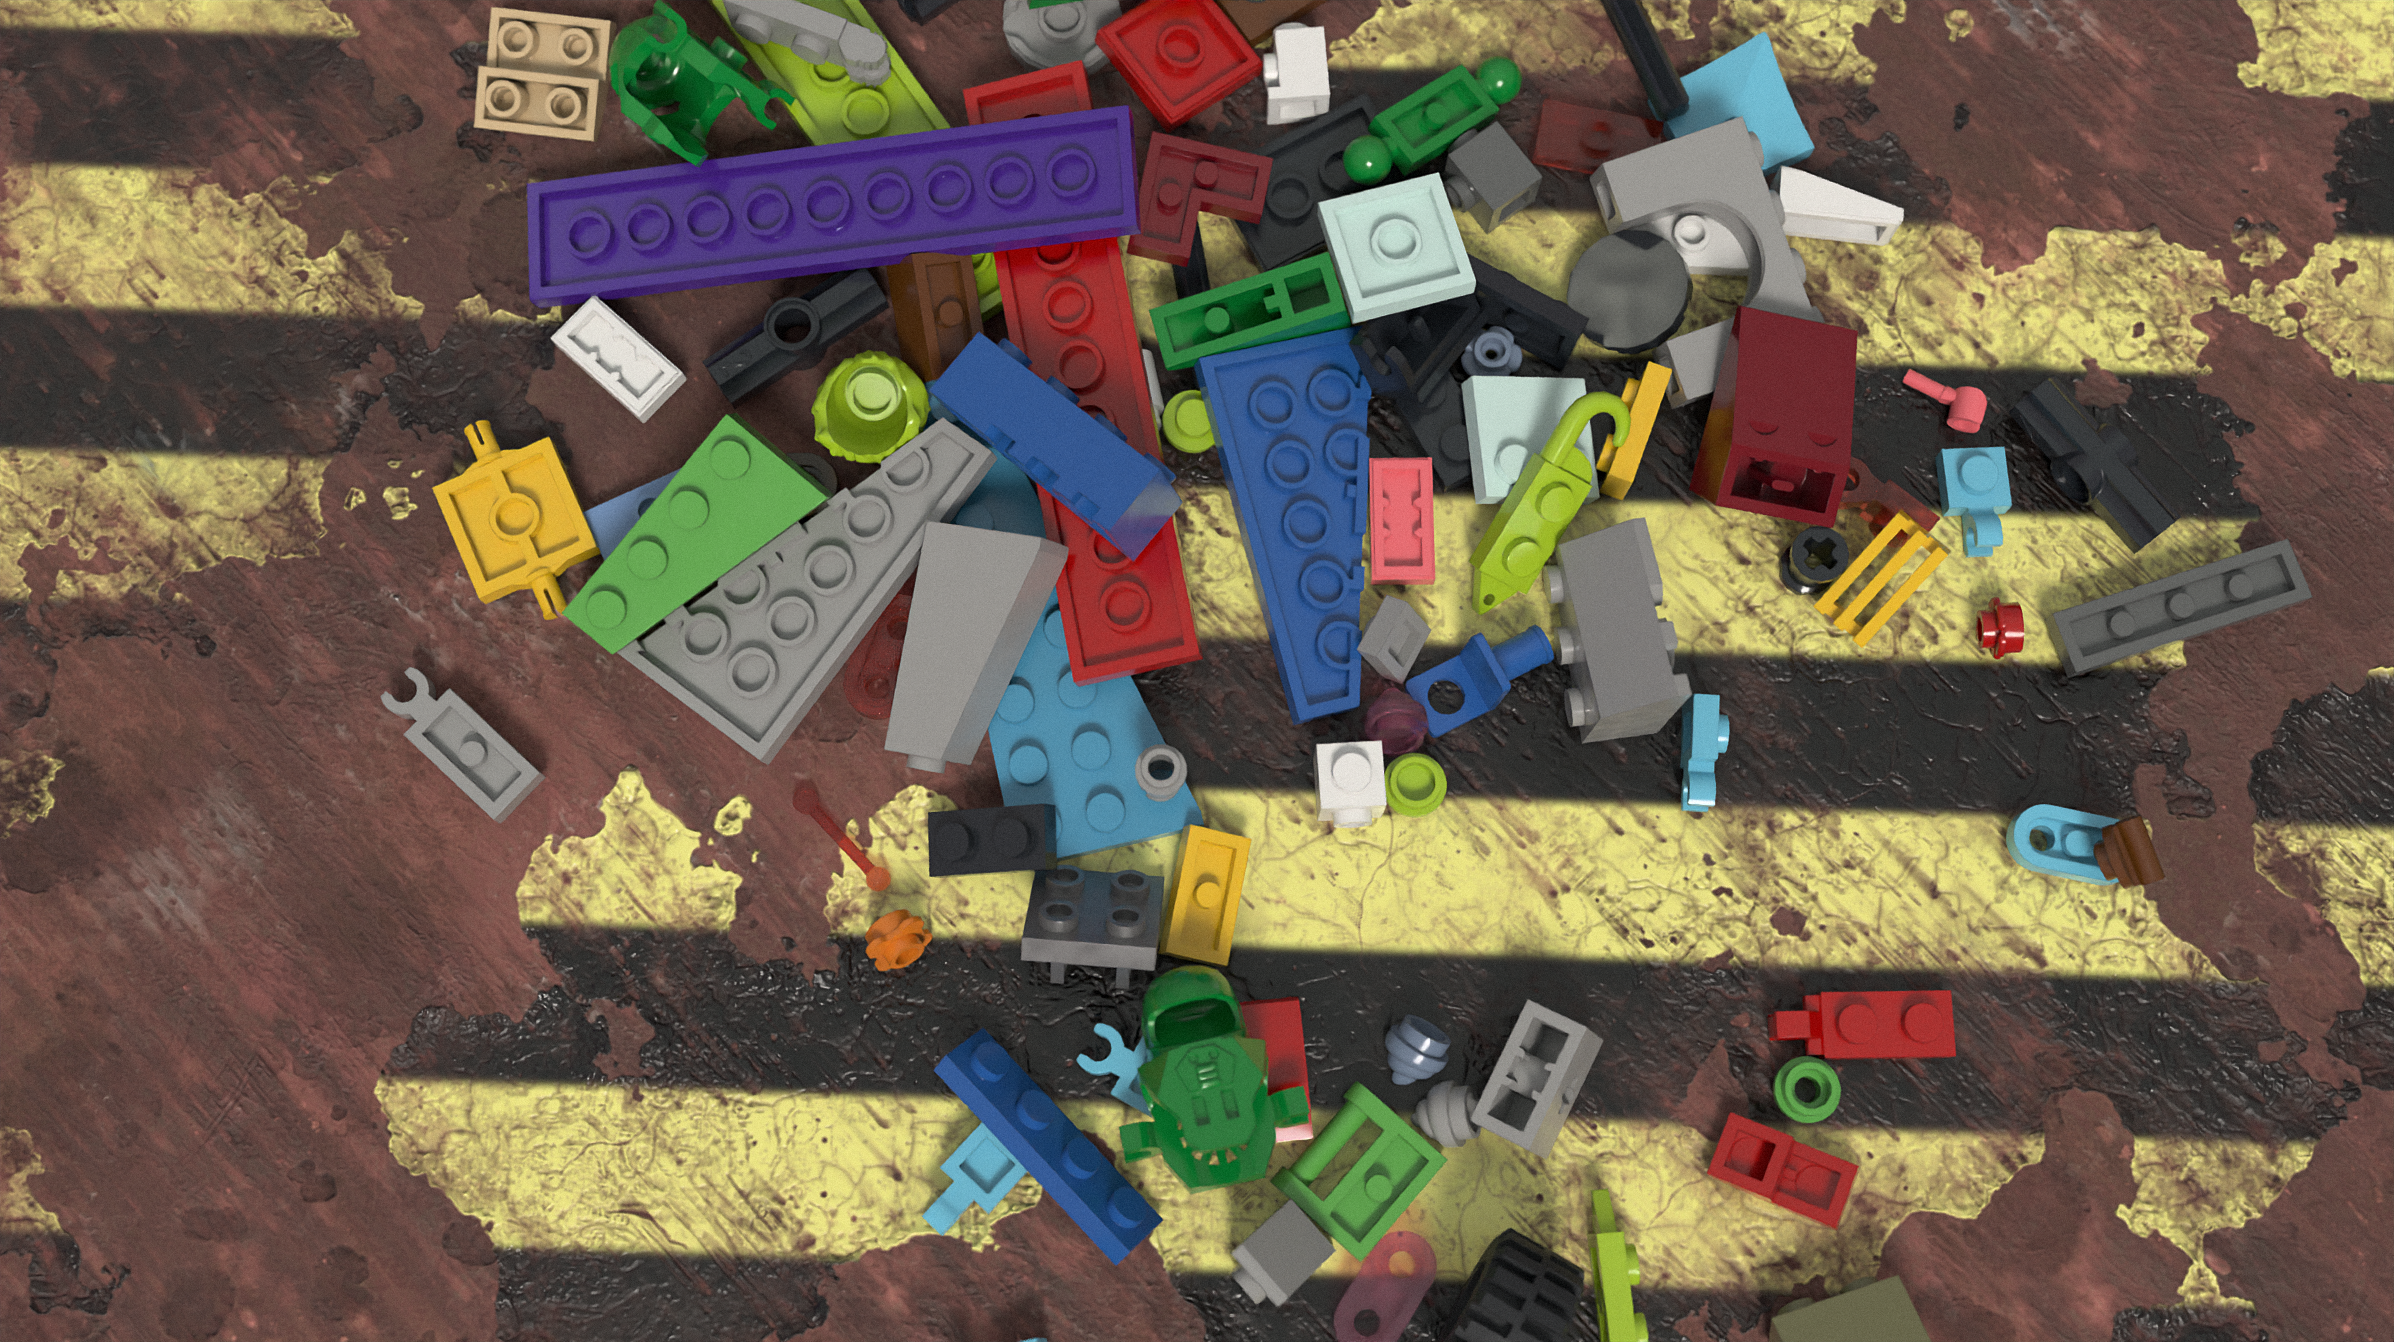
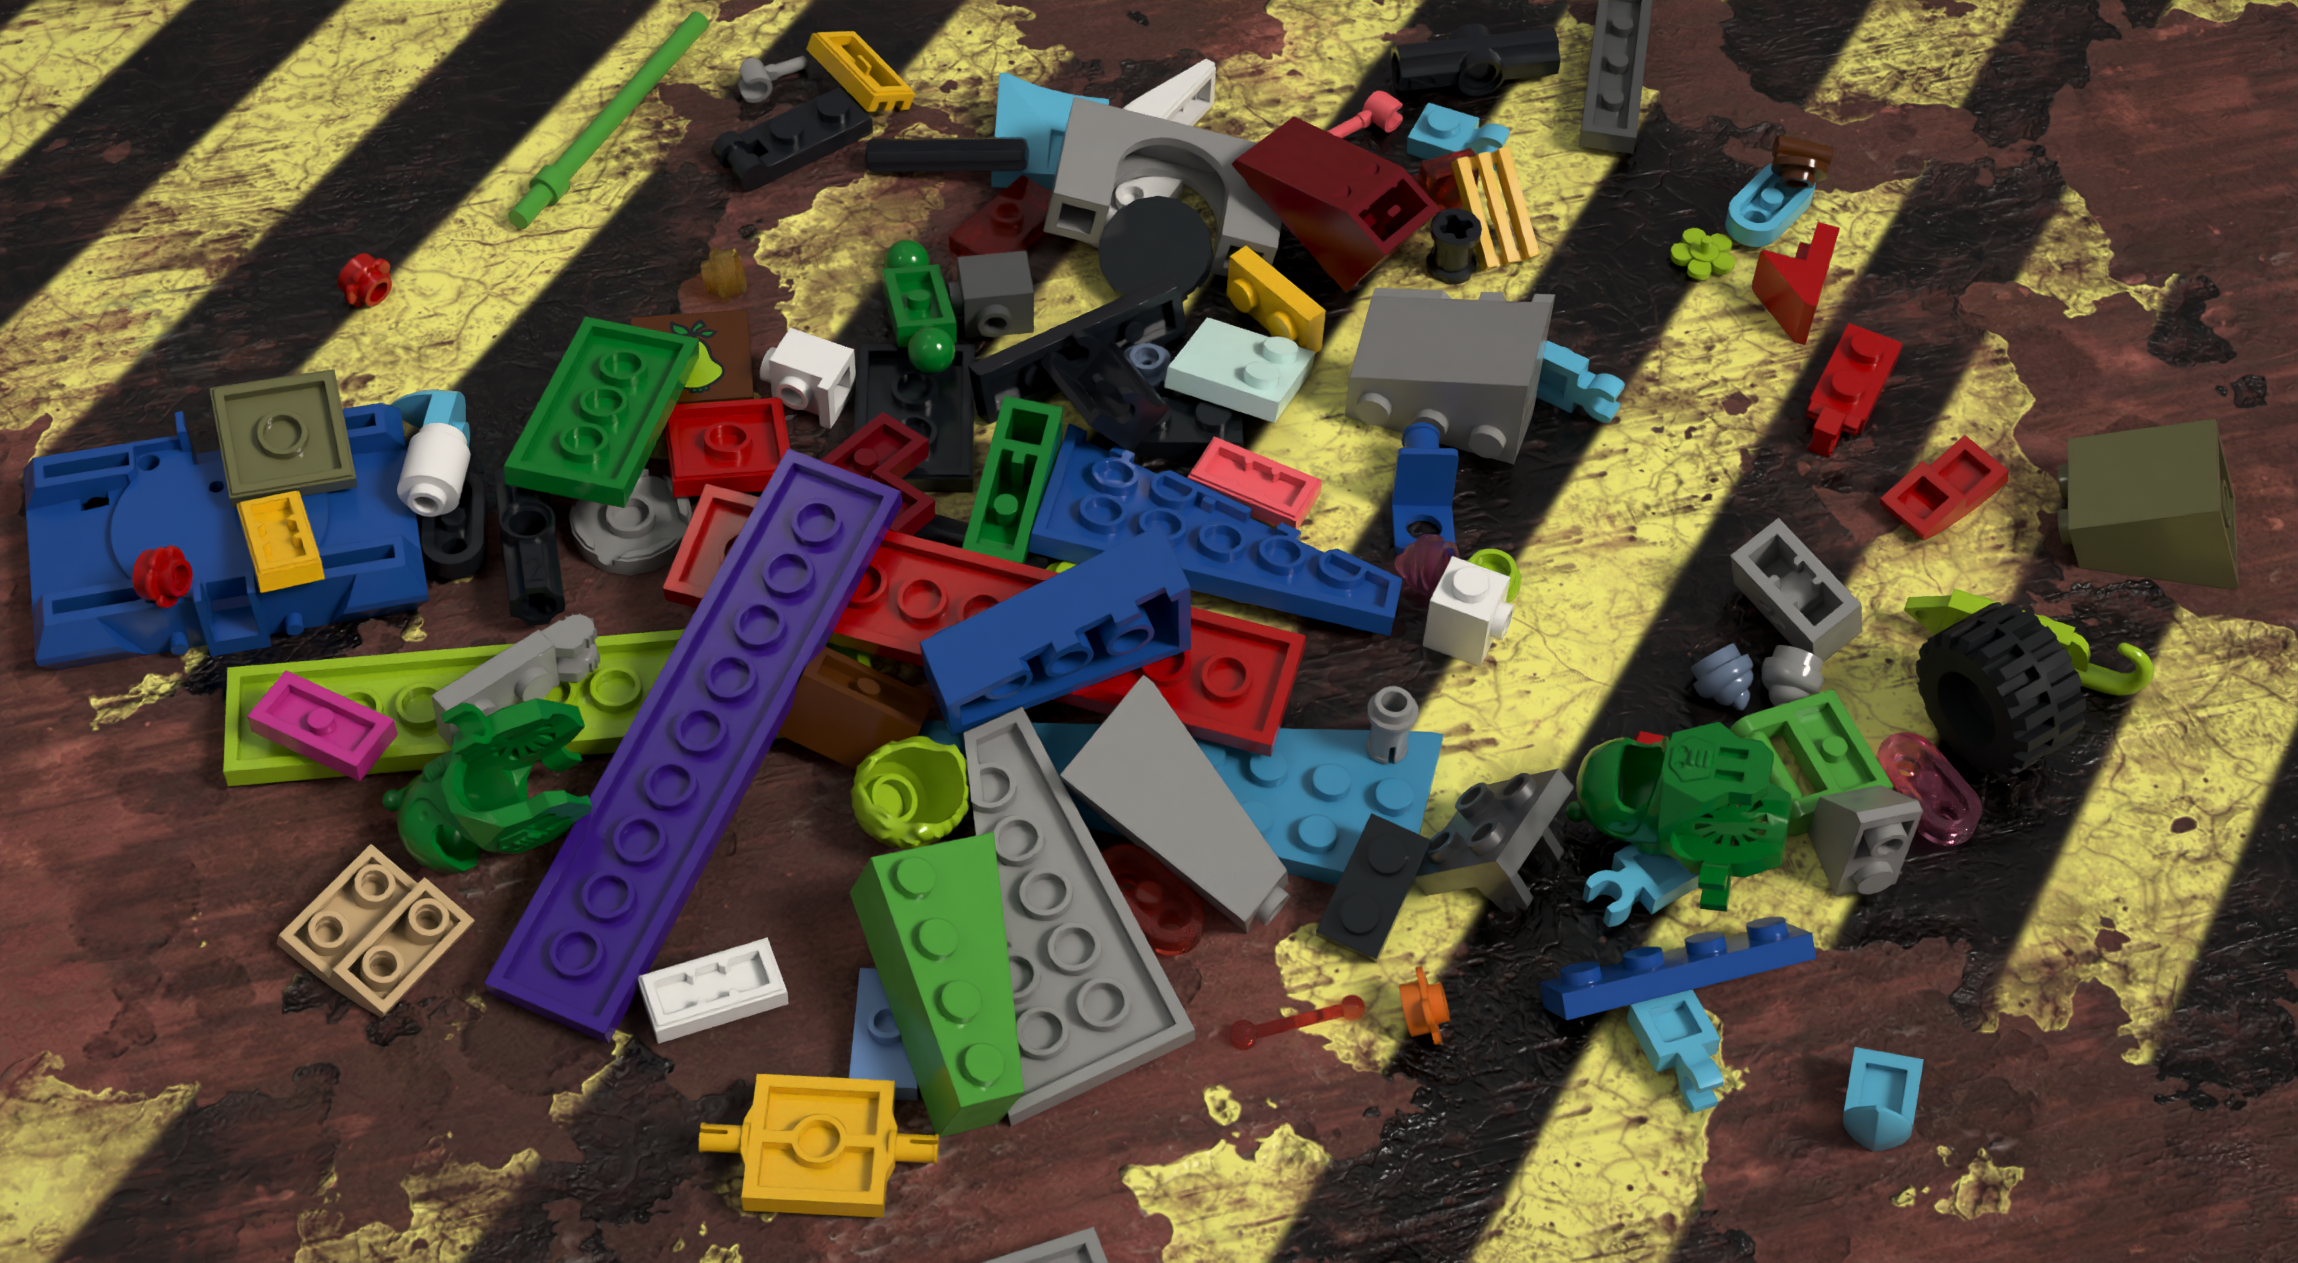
camera: 65 degrees left, 25 degrees down
black piece [702,268,889,409] -> none
yellow plate [1159,824,1252,967] -> none
light aqua plate [1317,172,1476,324] -> none
light grey plate [1357,595,1431,684] -> none
lime plate [1468,391,1631,615] -> none
bright green plate [1773,1056,1841,1123] -> none
red plate [1976,597,2024,659] -> none
none -> lime plant [1670,228,1736,280]
none -> red slope [1752,222,1840,345]

